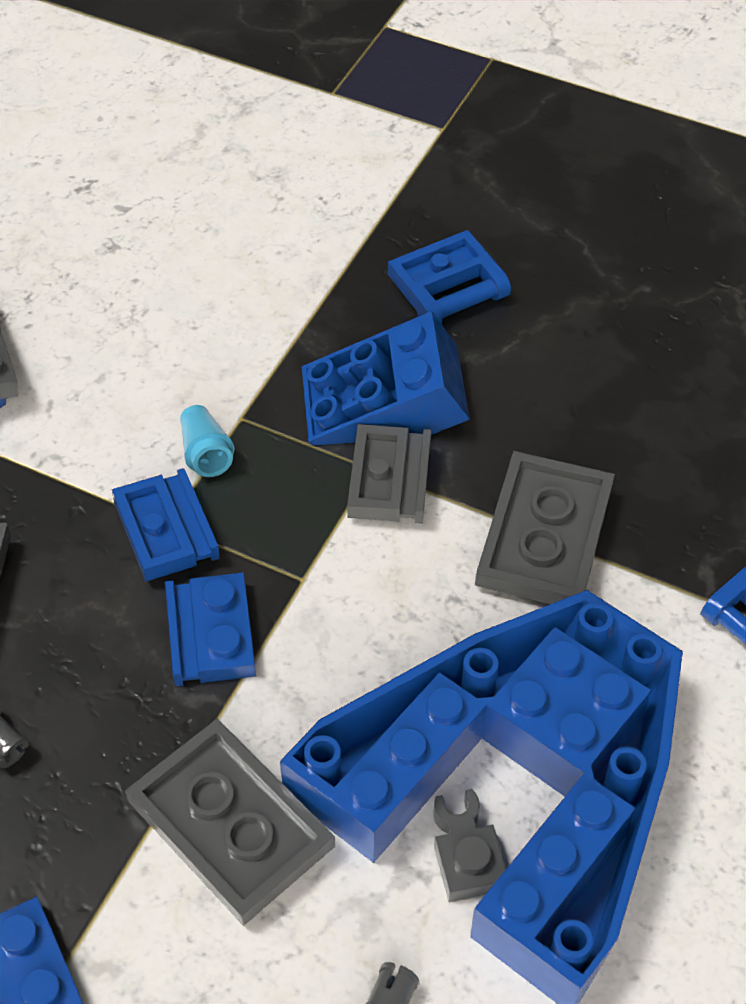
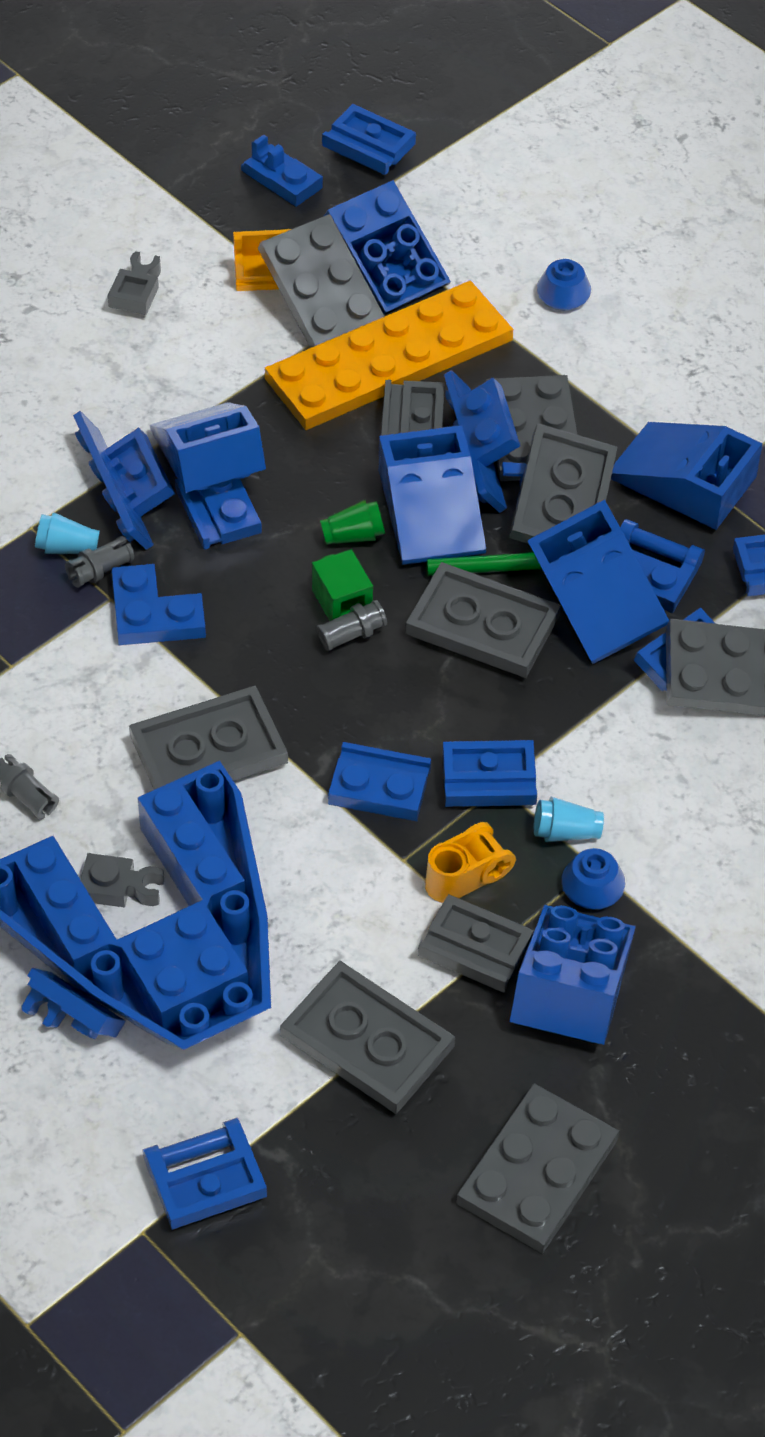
camera: 110 degrees right, 0 degrees up
blue plate [388,230,511,323] -> none
none -> blue plate [22,968,126,1039]
none -> light orange piece [425,822,516,903]
none -> dark grey plate [456,1083,619,1254]
none -> blue cone [562,848,625,909]

